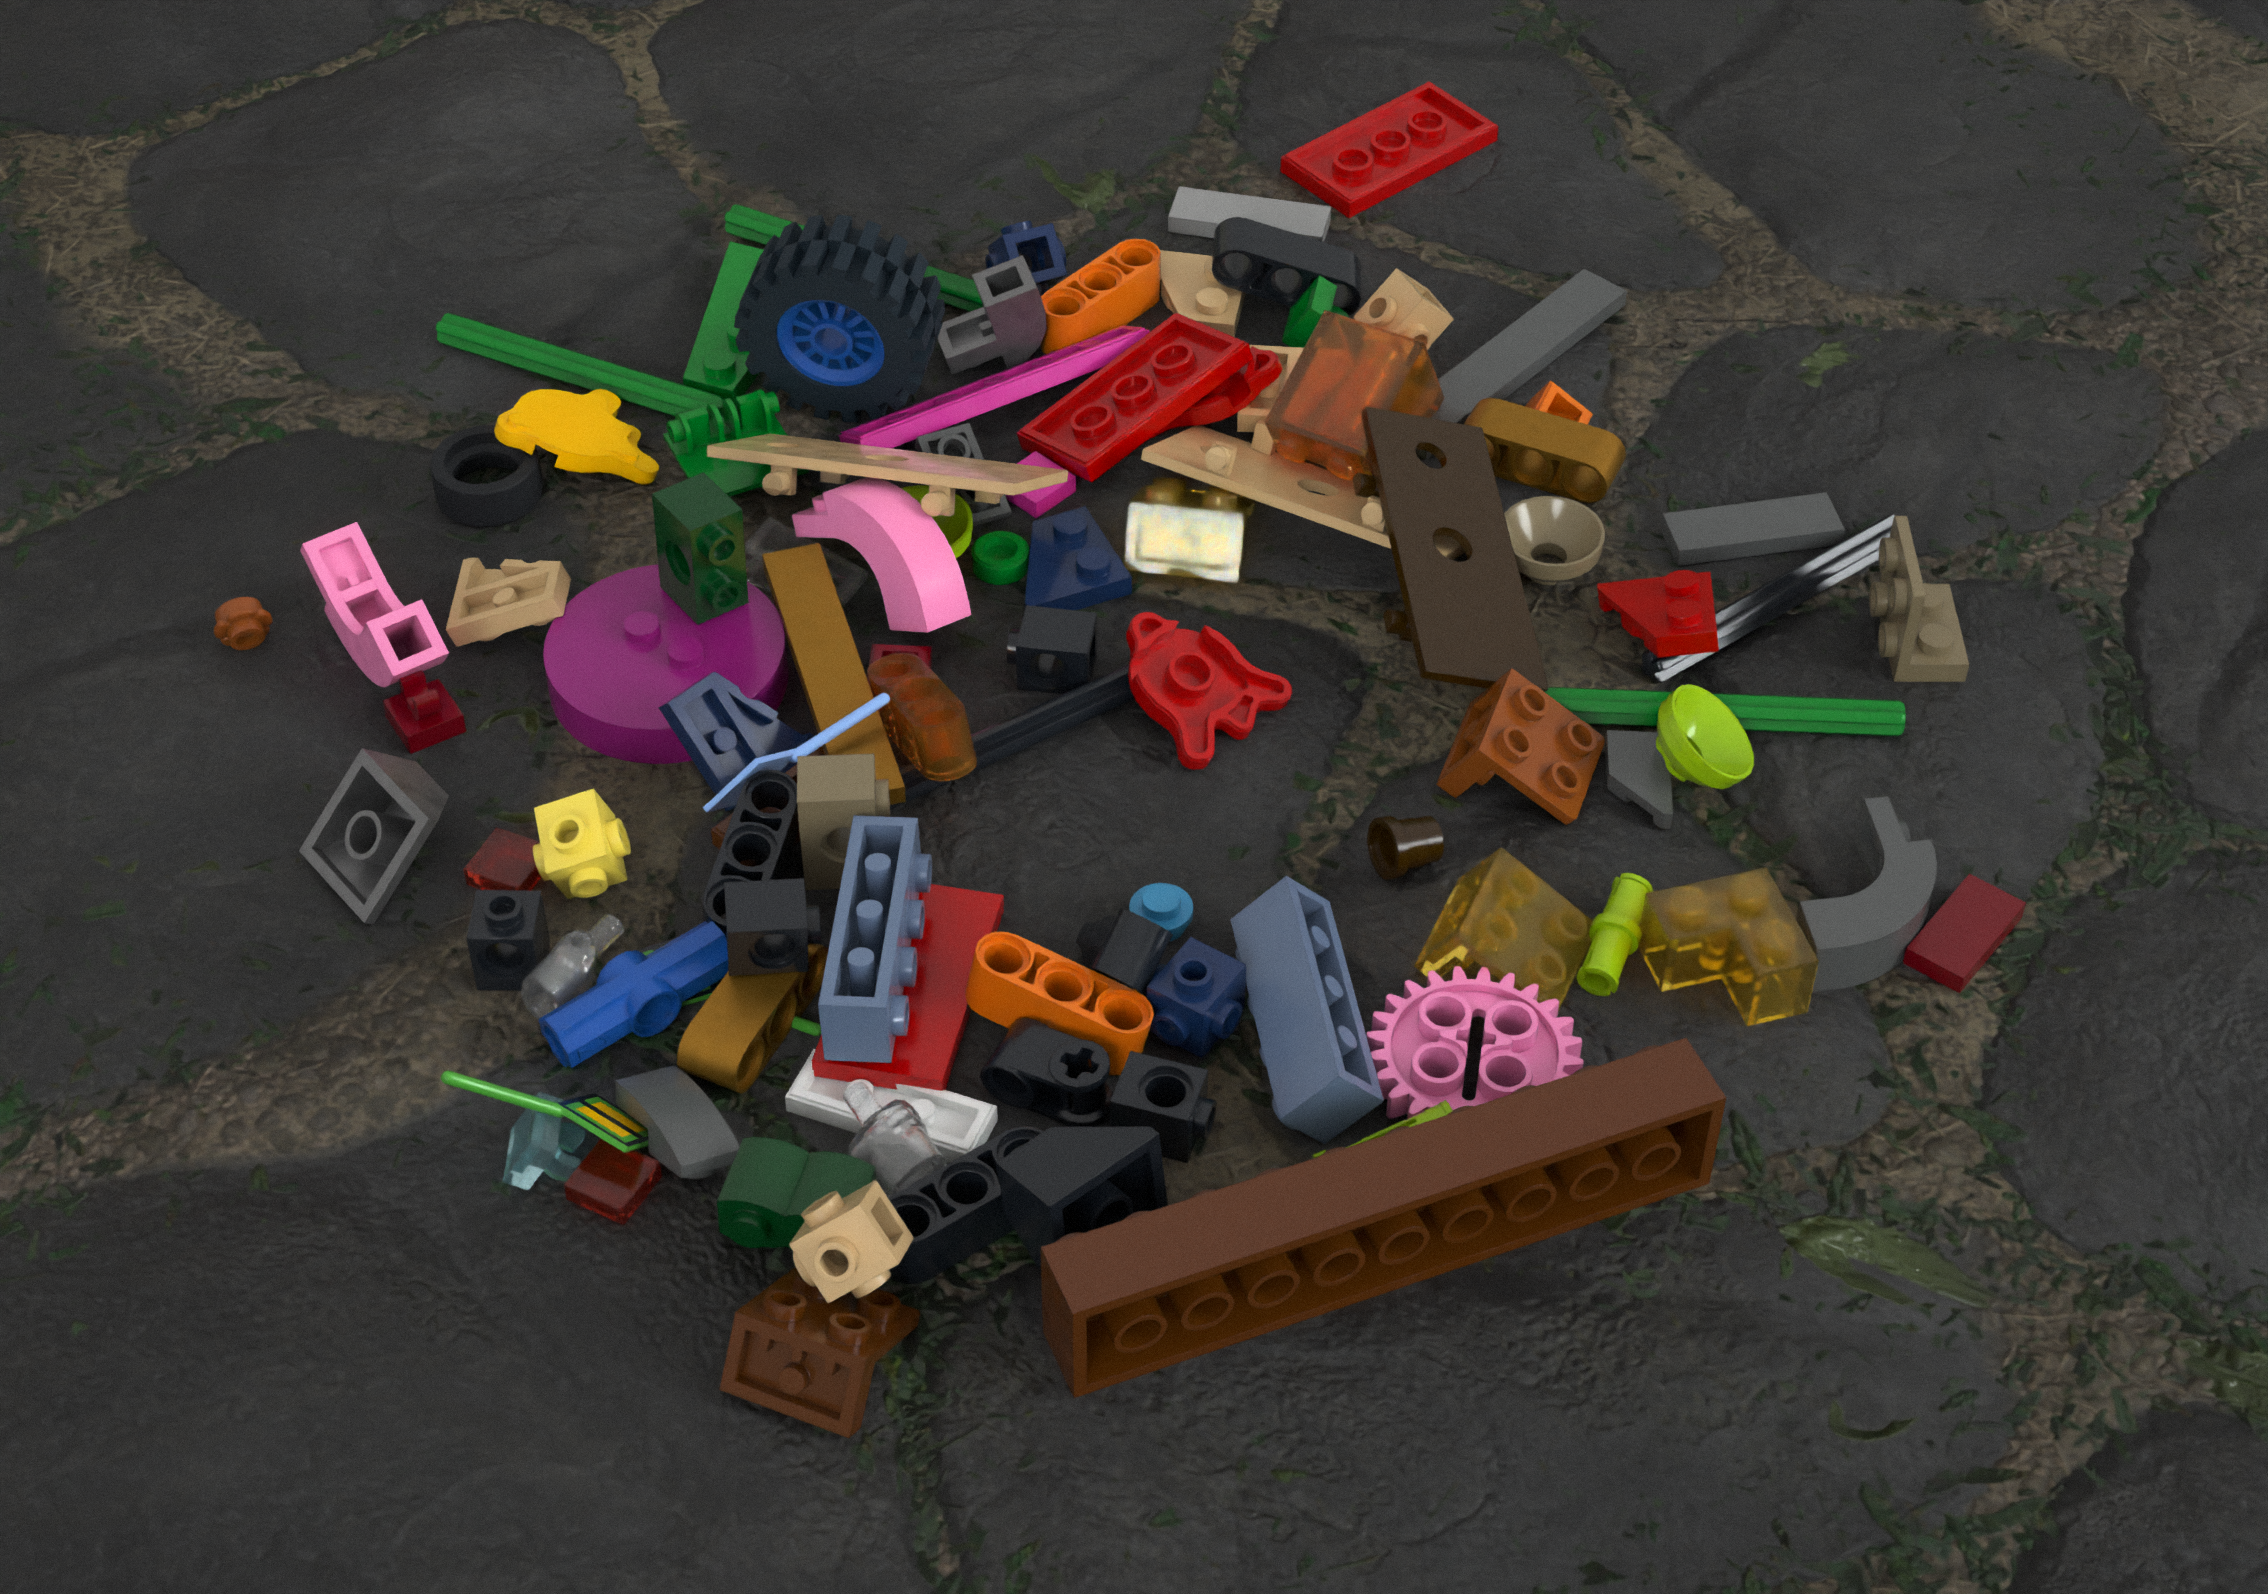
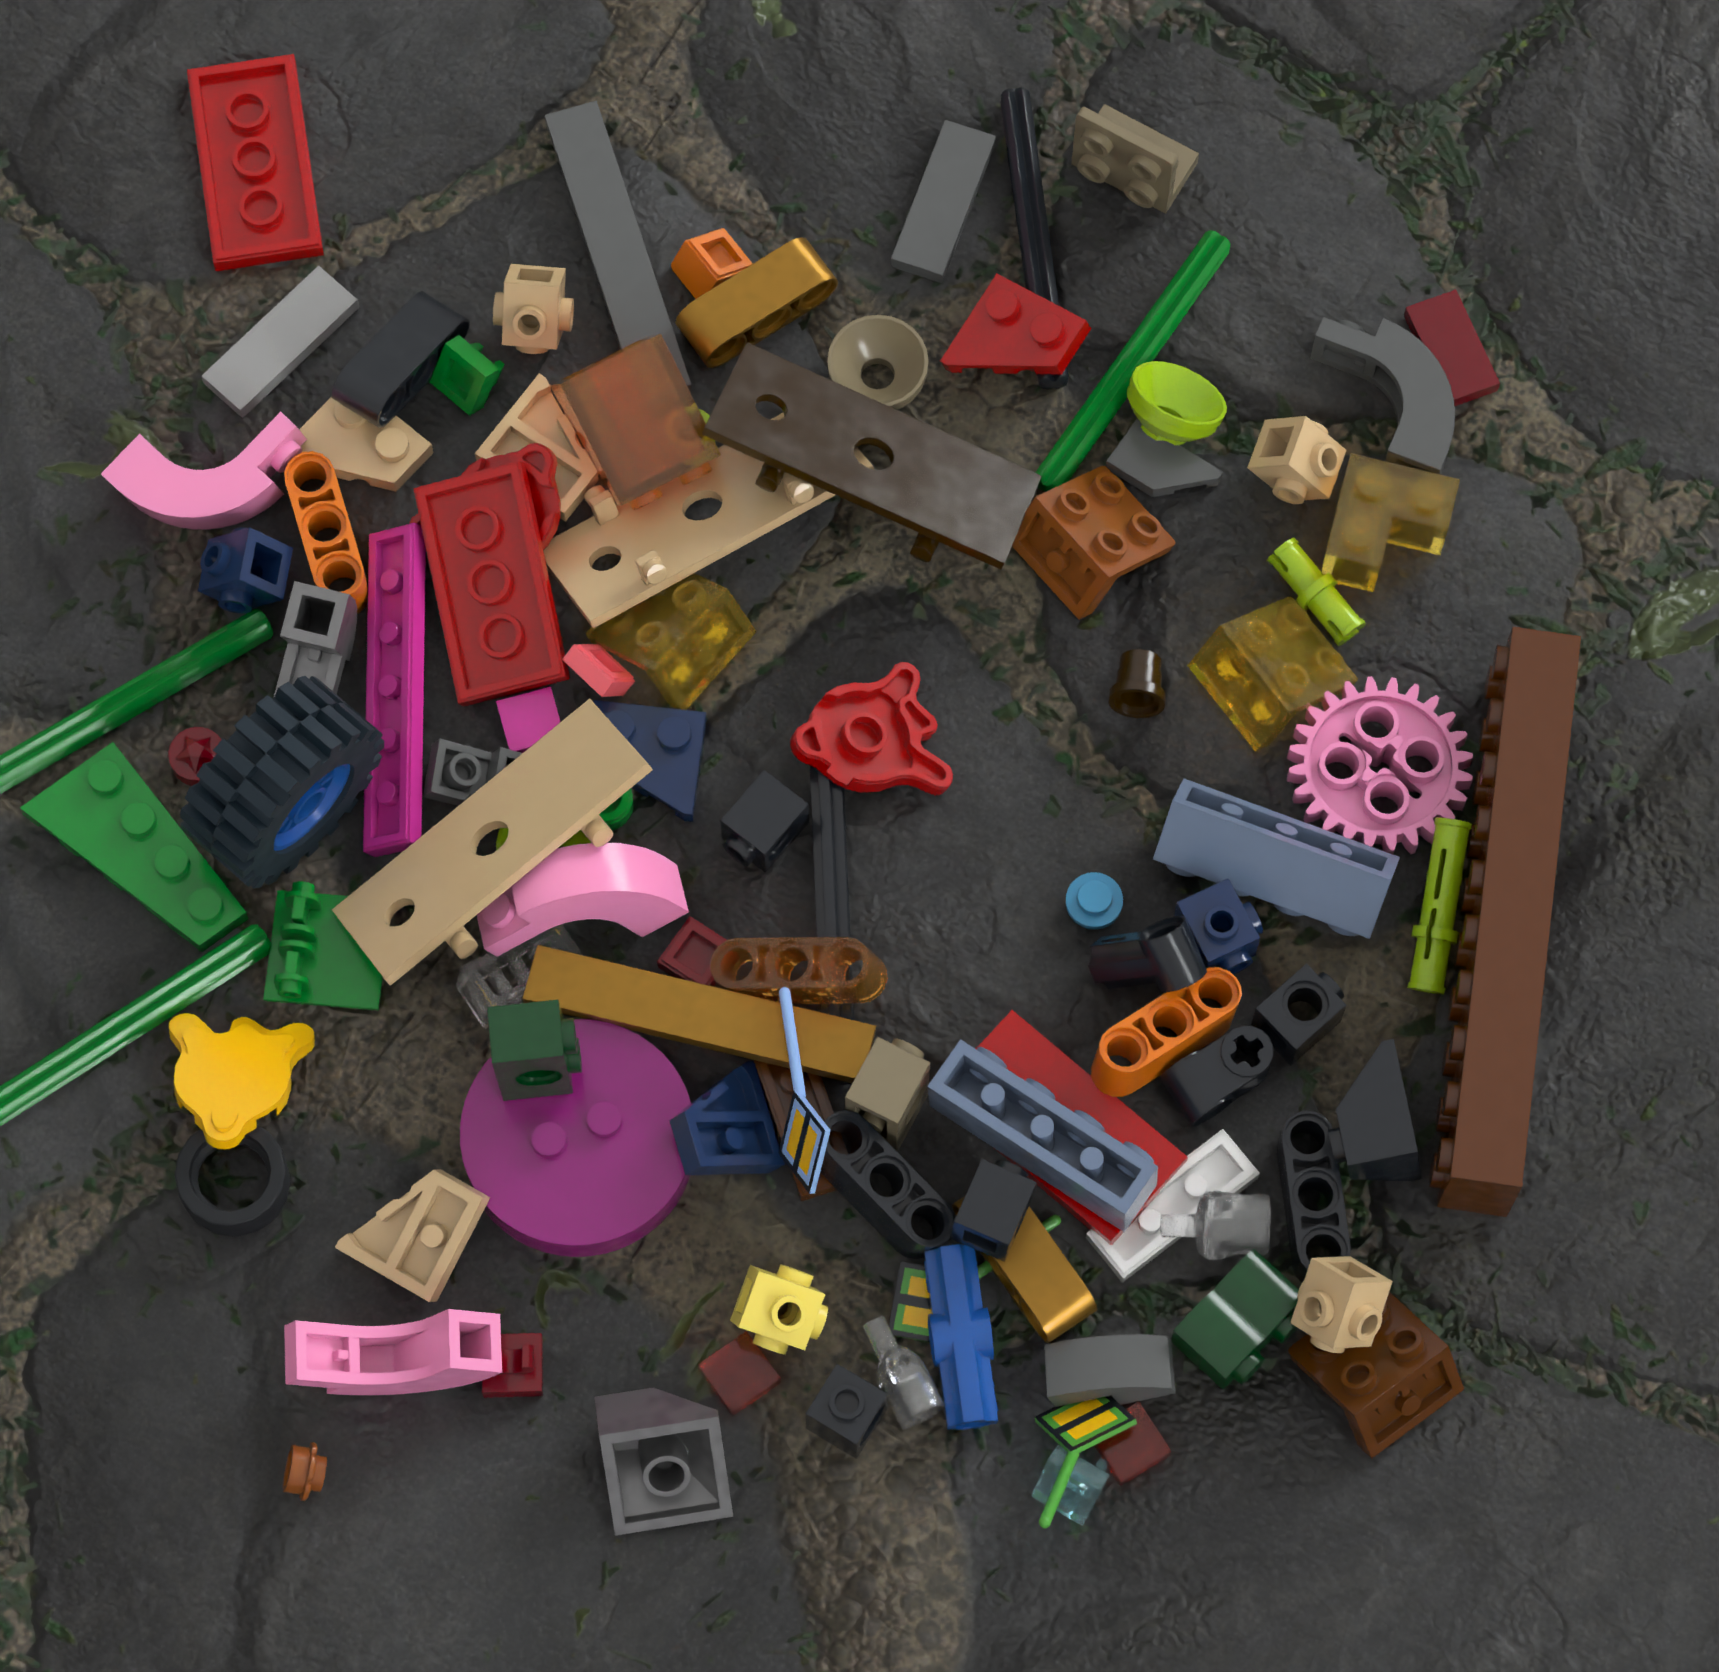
camera: 60 degrees left, 25 degrees up
none -> bright pink arch [101,412,307,530]
none -> coral tile [562,644,635,697]
none -> tan brick [1247,416,1347,504]

